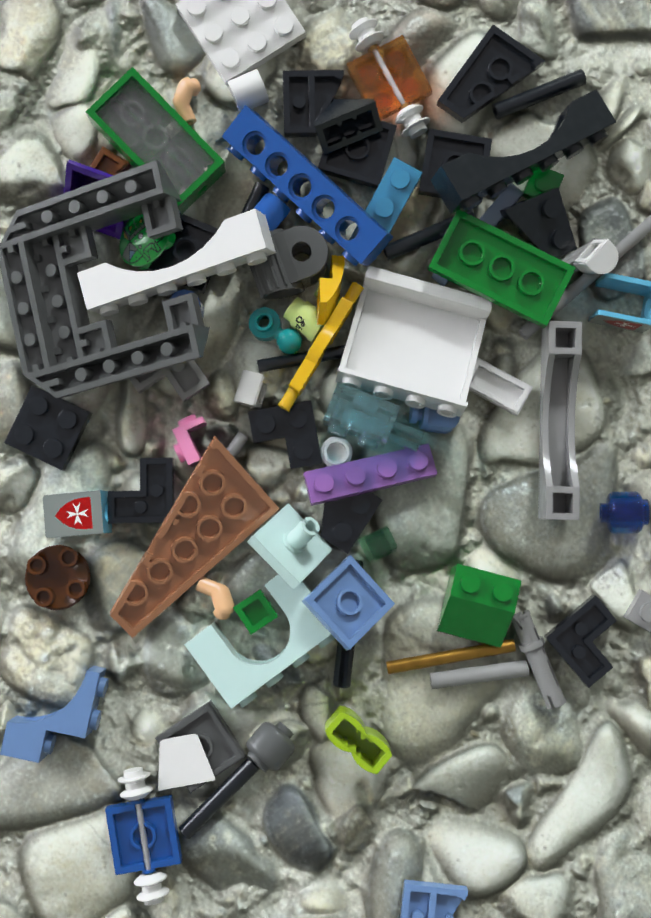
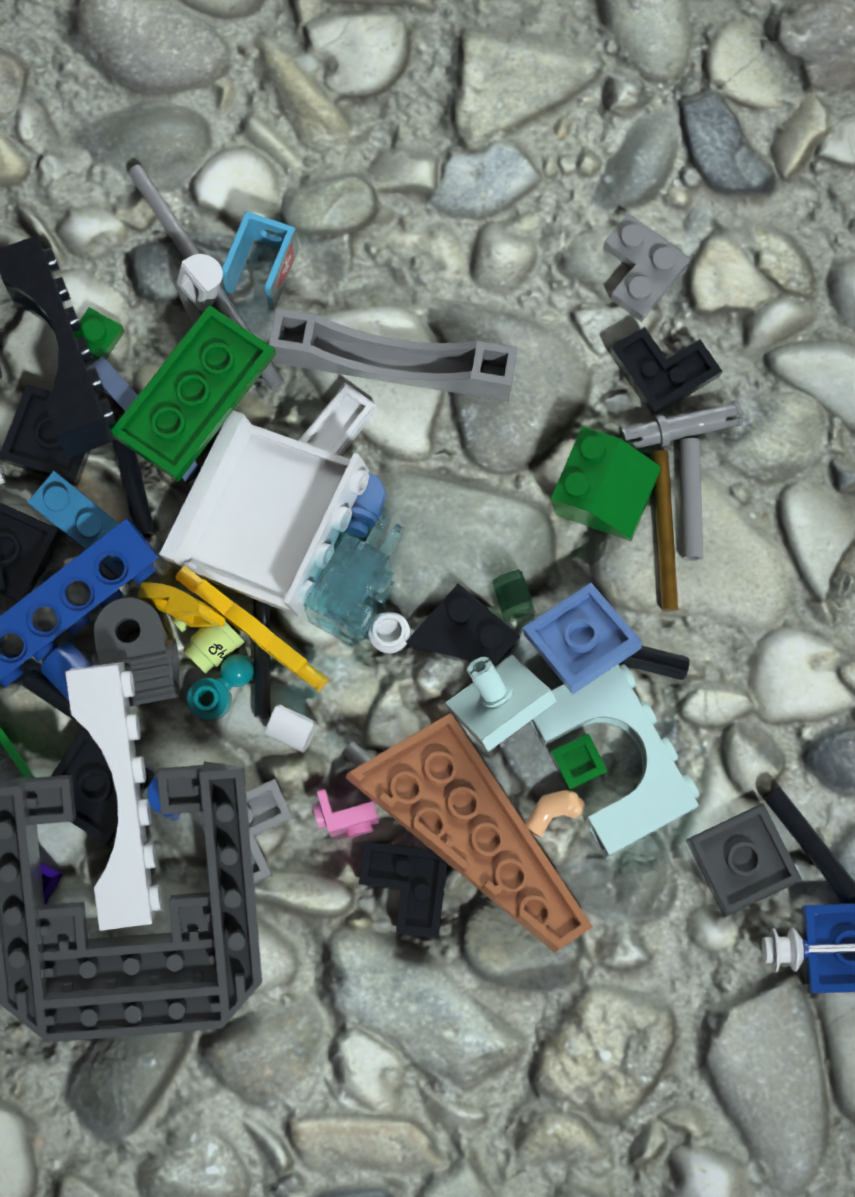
camera: 85 degrees left, 10 degrees down
medium blue arch [0,666,109,763] -> none
black plate [4,385,93,471] -> none
reddish brown dish [25,545,90,610] -> none
piece [43,490,113,538] -> none
green dish [119,214,175,270] -> none
white sticker [158,734,216,791] -> none
dark grey head [246,721,295,773] -> none
black plate [248,400,322,469] -> none
medium lavender plate [303,443,437,506] -> none
lime brick [325,705,392,774] -> none
black wing [500,187,577,258] -> none
clear blue head [599,491,650,534] -> none

